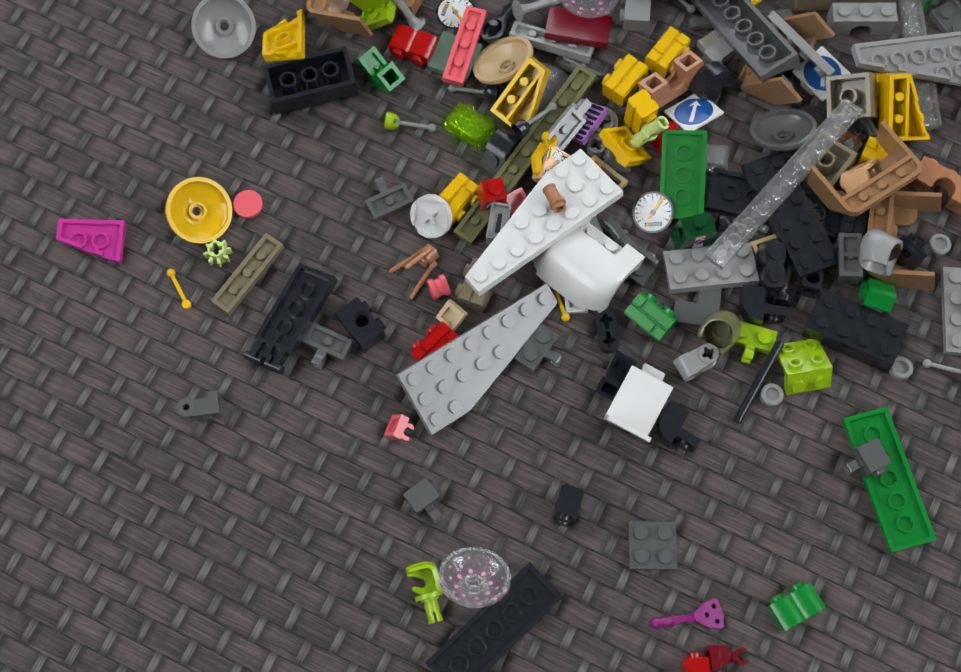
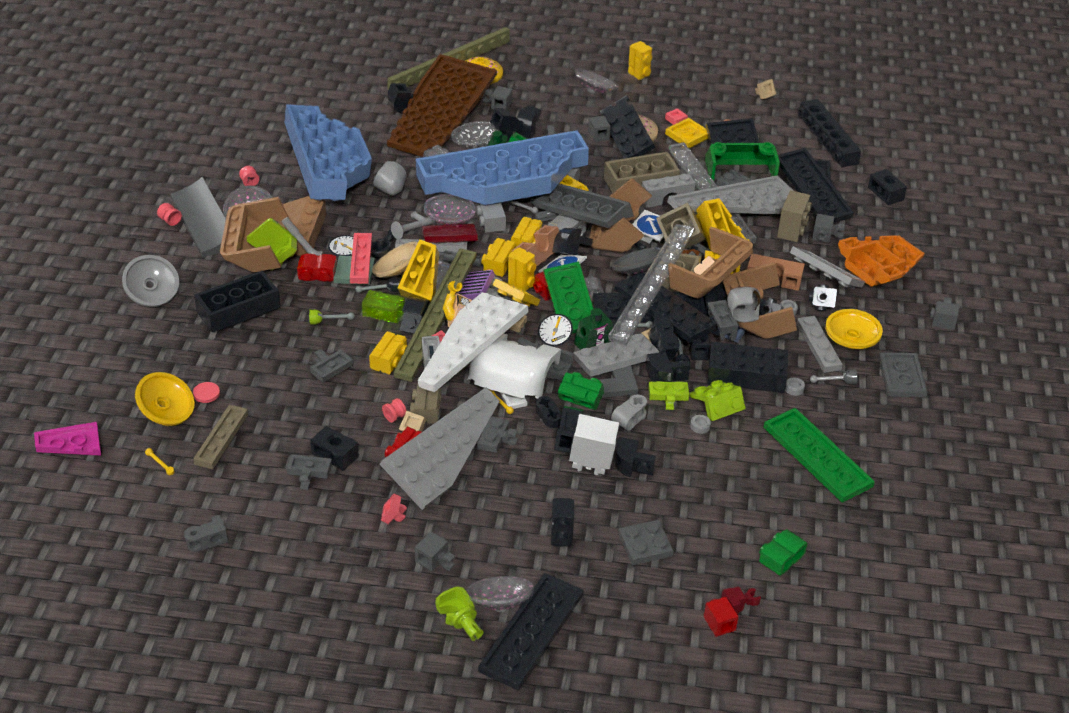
camera: 20 degrees left, 30 degrees down
yellowish green gear [203,238,232,267] -> none
black hinge [244,263,338,375] -> none
yellow wing [262,9,305,62] -> none
green brick [356,46,406,93] -> none
nougat plant [389,244,439,300] -> none
white tile [410,194,452,238] -> none
red brick [476,177,507,211] -> none
black hinge [511,102,557,139] -> none
nougat pin [542,183,566,213] -> none
light grey hinge [547,98,592,151] -> none
yellowish green pin [631,116,669,148] -> none
magenta piece [649,598,724,629] -> none
olive piece [697,310,741,354] -> none
black bar [733,340,784,424] -> none
light grey plate [767,10,835,78] -> none
dark grey brick [842,438,892,478] -> none
green brick [858,276,897,313] -> none

